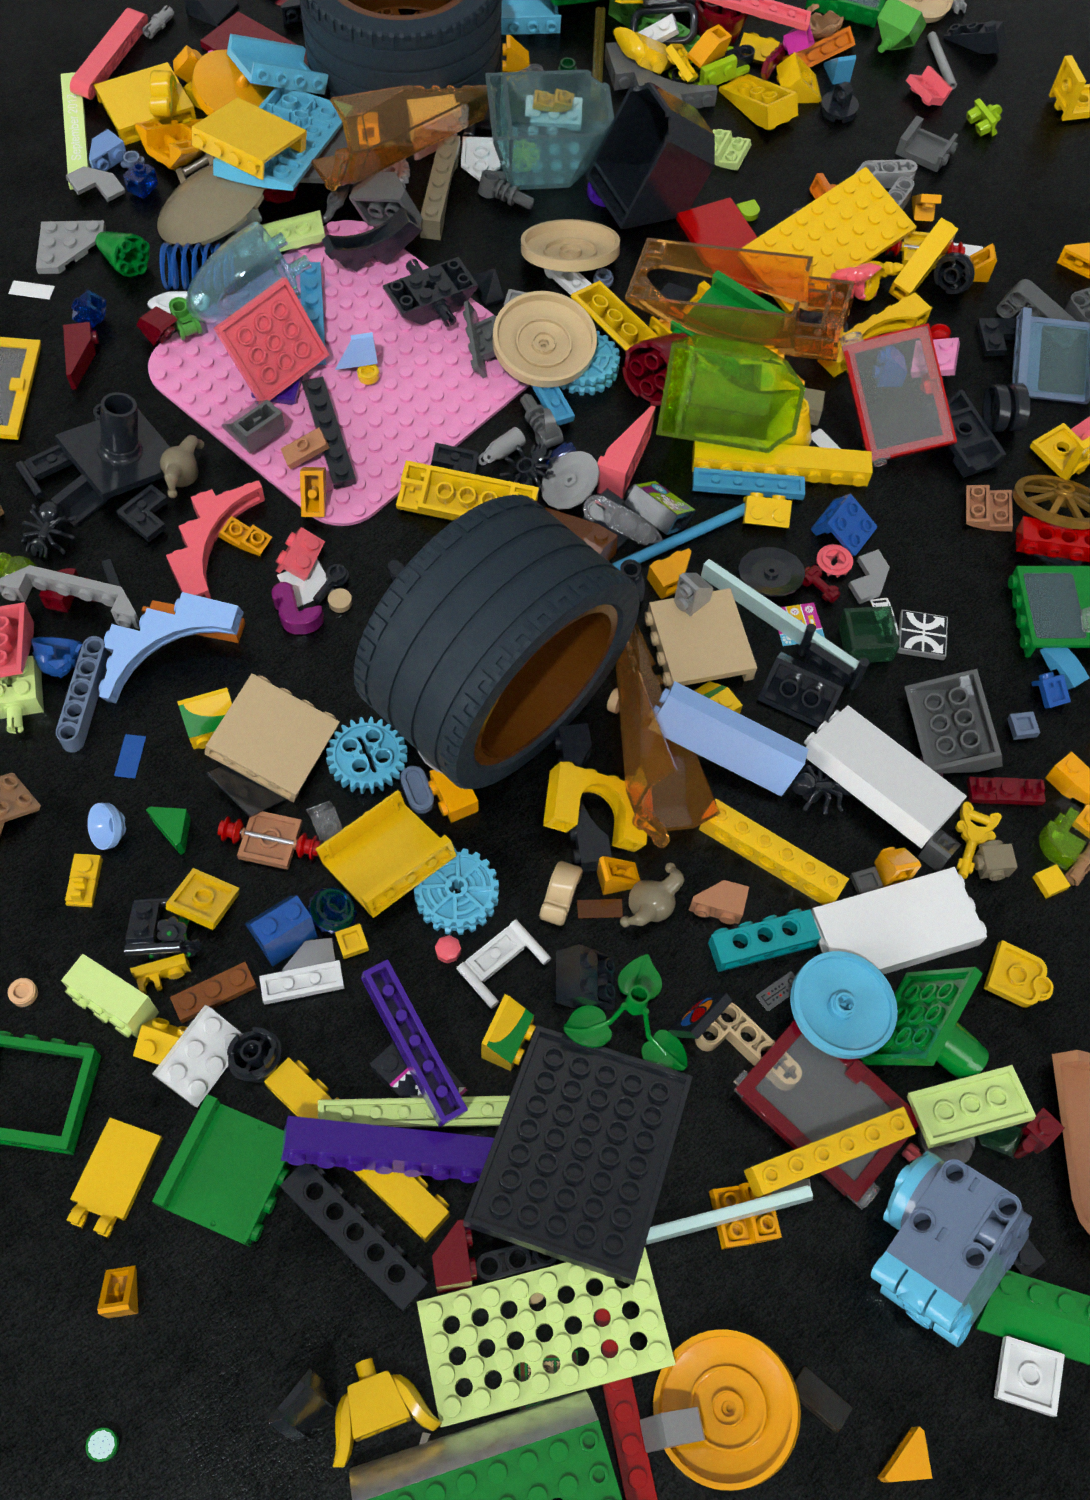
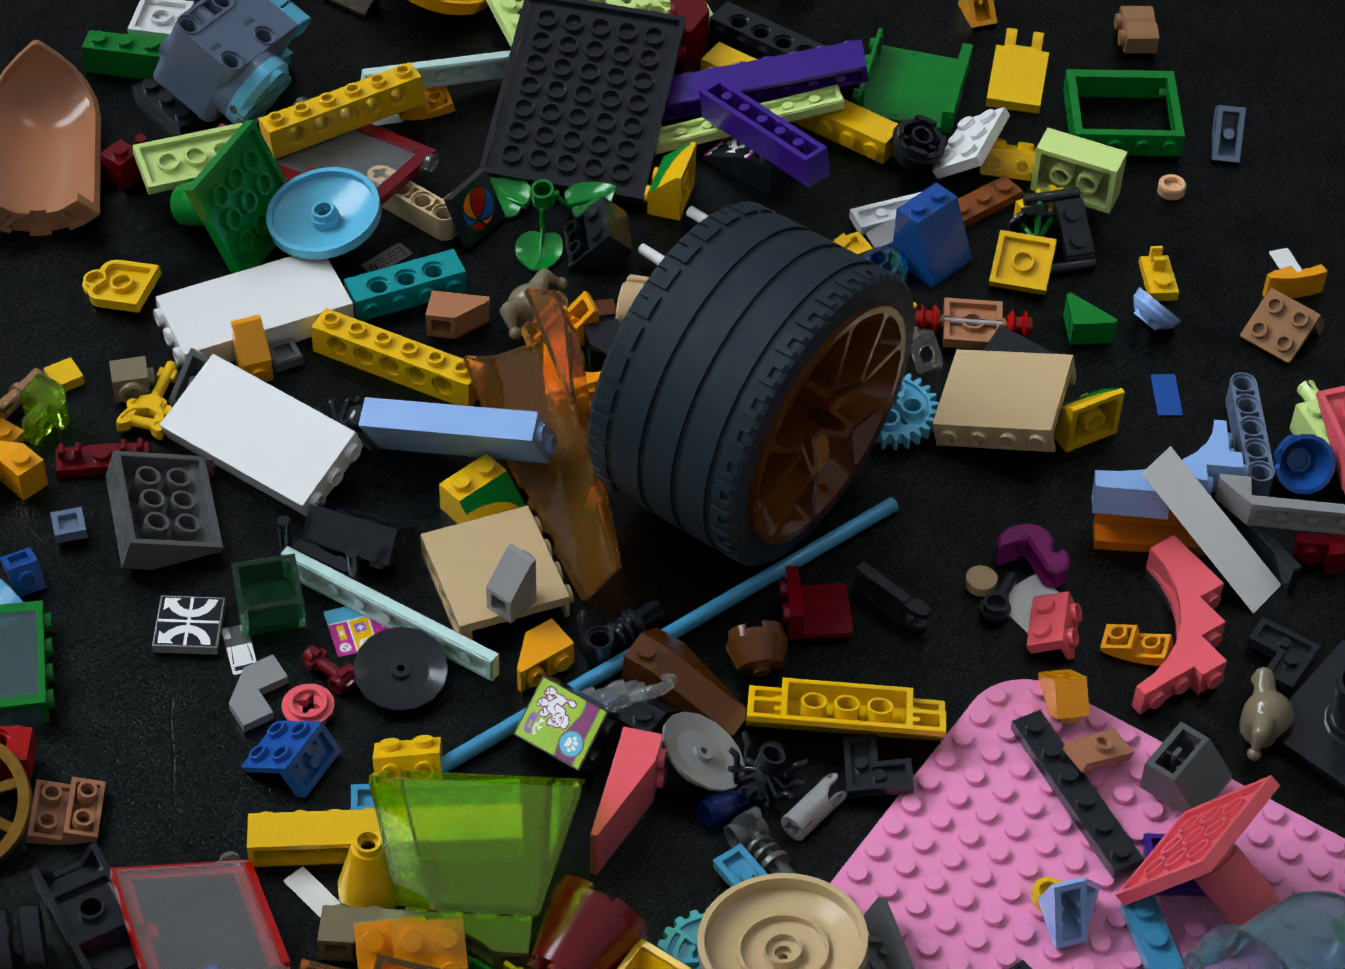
camera: 175 degrees right, 15 degrees down
none -> white sticker [1142,446,1281,614]

